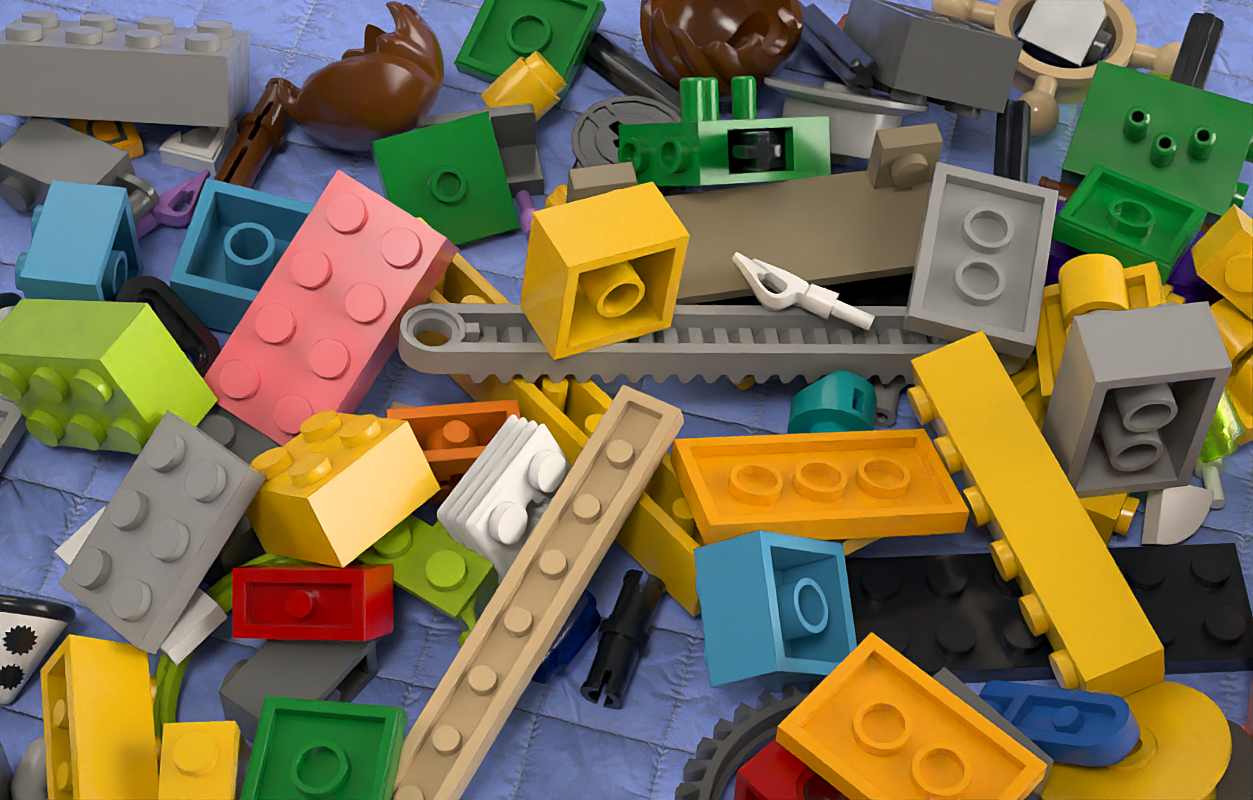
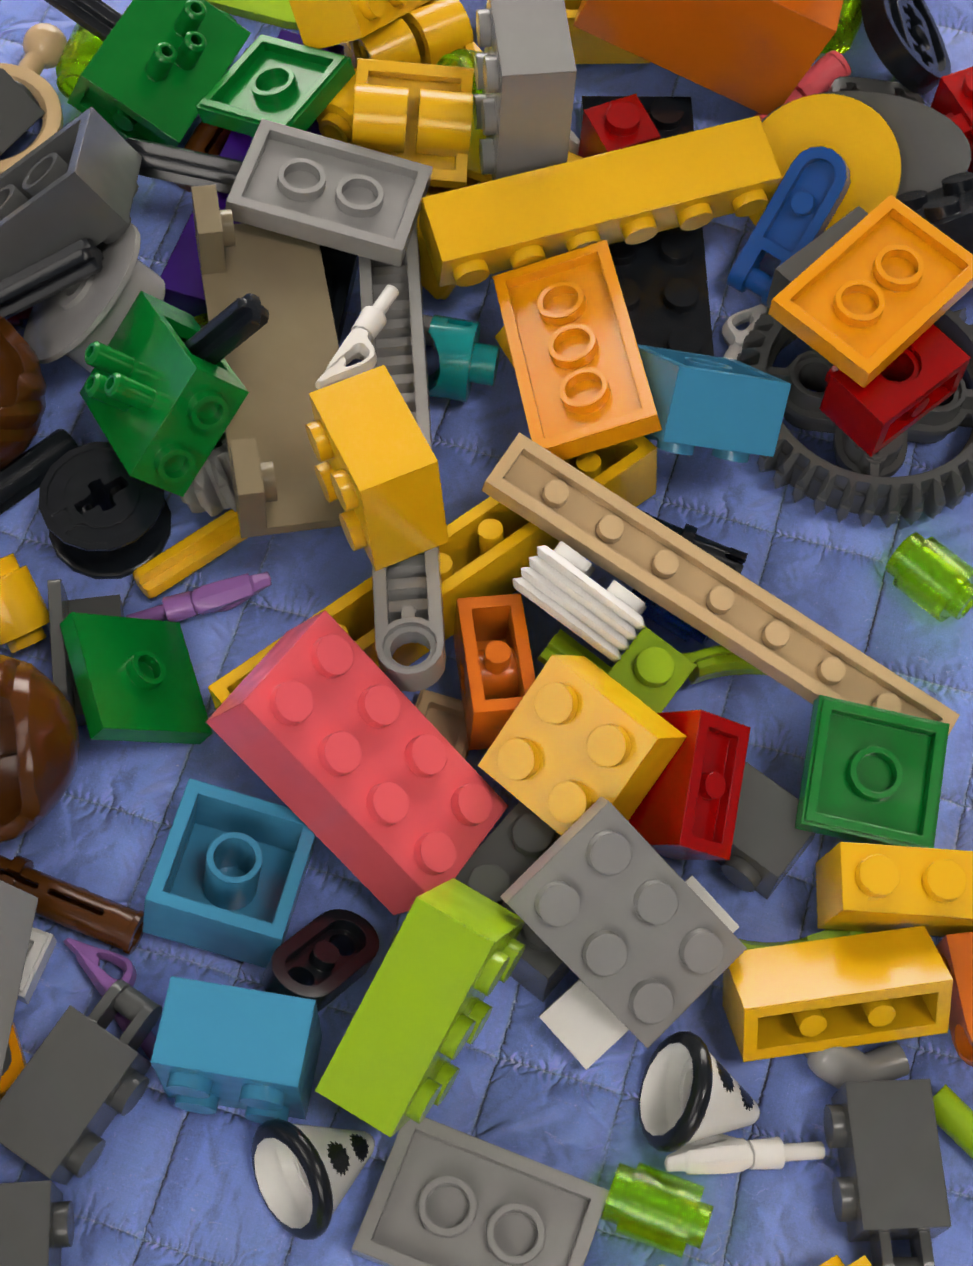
camera: 90 degrees left, 10 degrees up
none -> red brick [578,93,661,158]

